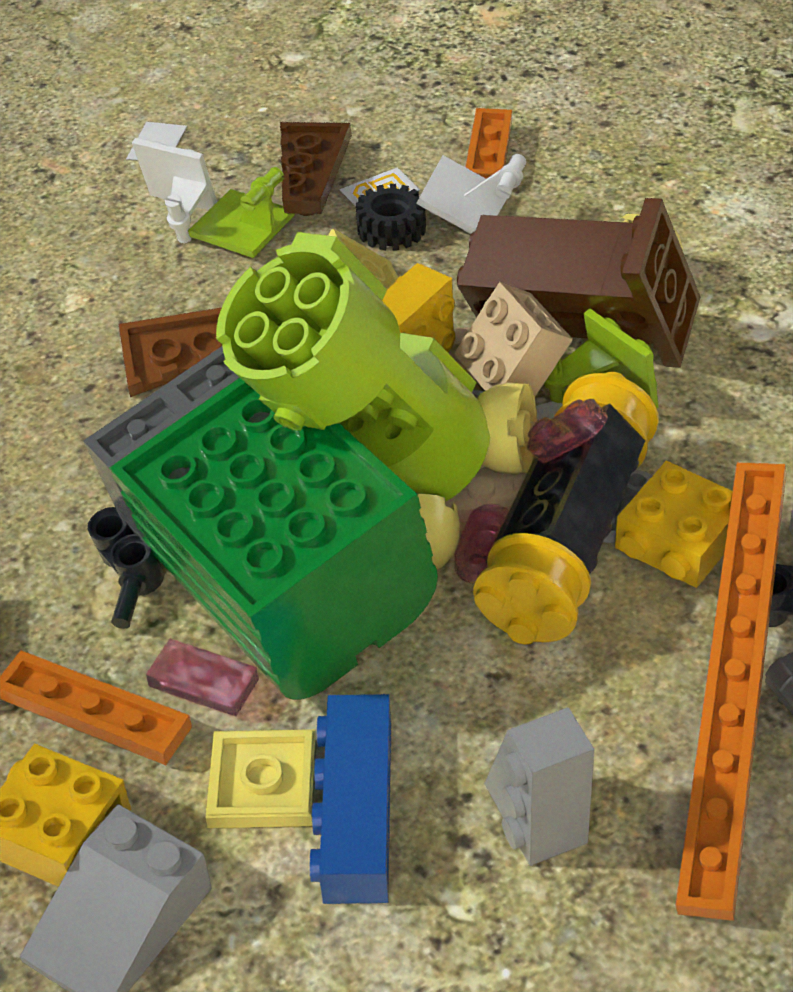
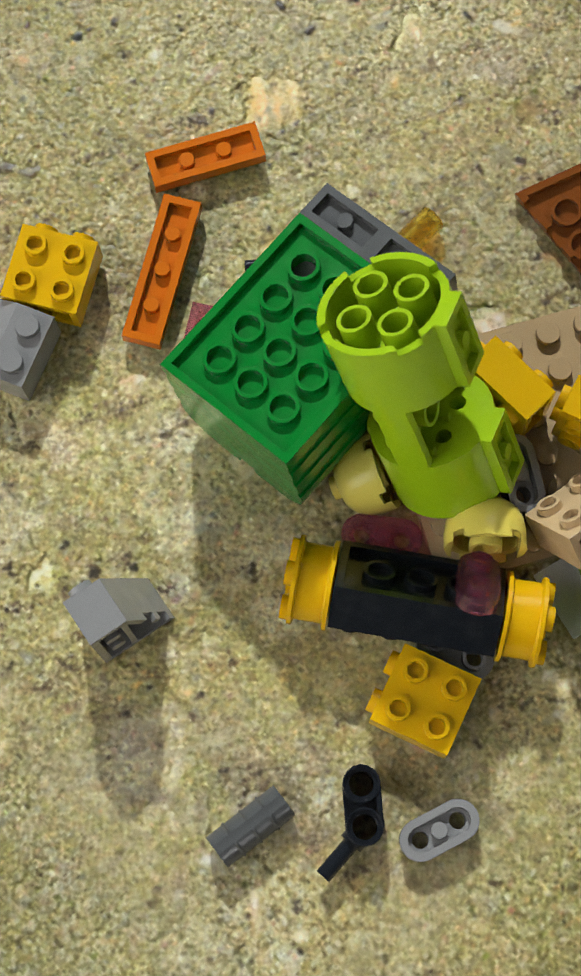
camera: 80 degrees right, 30 degrees up
light yellow tile [206,729,317,828] -> none
blue brick [310,694,391,904] -> none
orange plate [676,462,786,921] -> none

